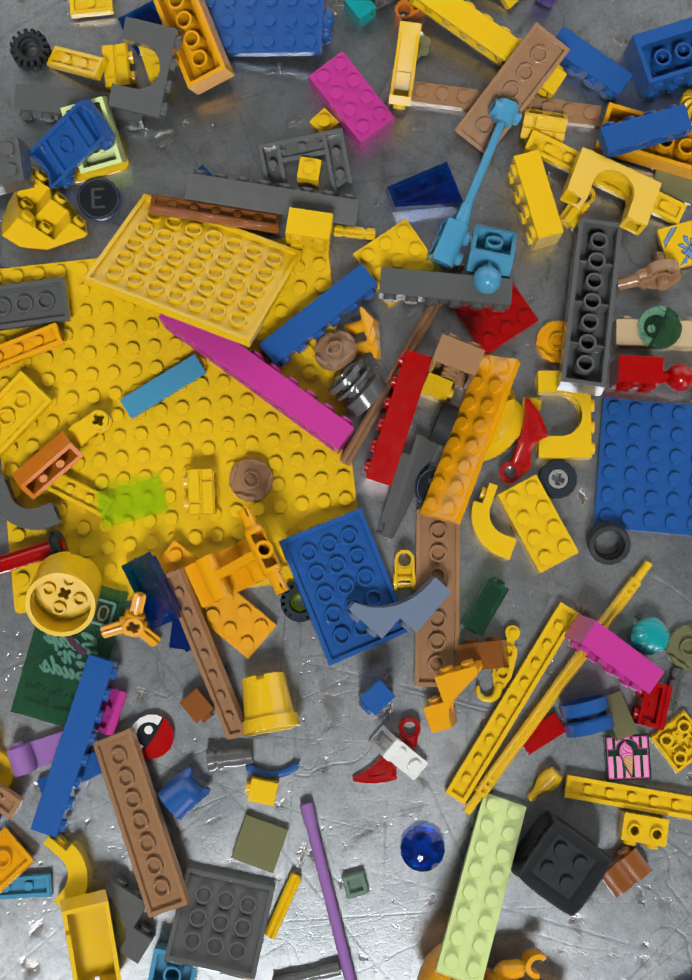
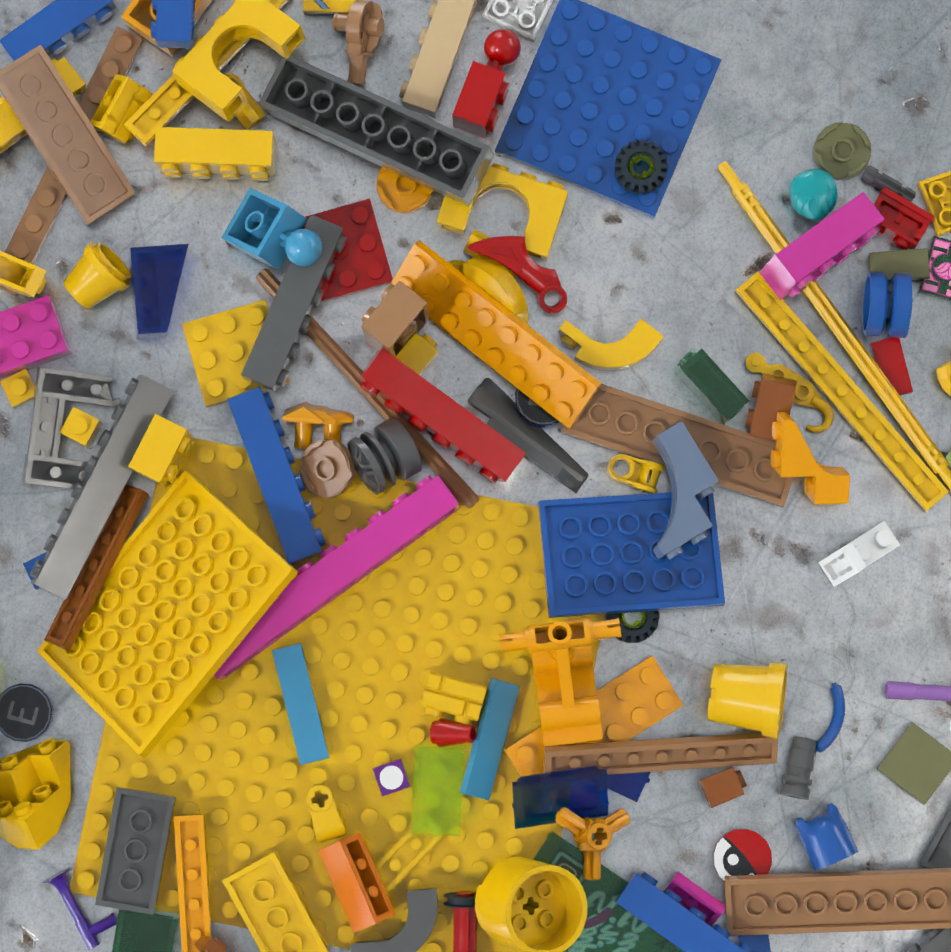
camera: 65 degrees left, 0 degrees up
medium nougat tile [229,458,273,502] -> none
yellow brick [244,776,279,806] -> none
yellow axle [333,225,376,240] -> none
red piece [352,716,421,783] -> none
blue brick [358,676,396,716] -> none
dark azure bar [426,98,522,269] -> none
black tyre [429,402,460,446] -> none
yellow brick [494,475,579,574] -> none
black bush [538,460,577,499] -> none
black tyre [586,521,631,565] -> none
clear green tile [637,305,682,350] -> none
none -> yellow piece [63,242,131,309]
none -> tile [373,759,411,797]
none -> red cone [430,718,476,748]
none -> dark azure tile [460,678,520,800]
none -> black bush [614,140,668,195]

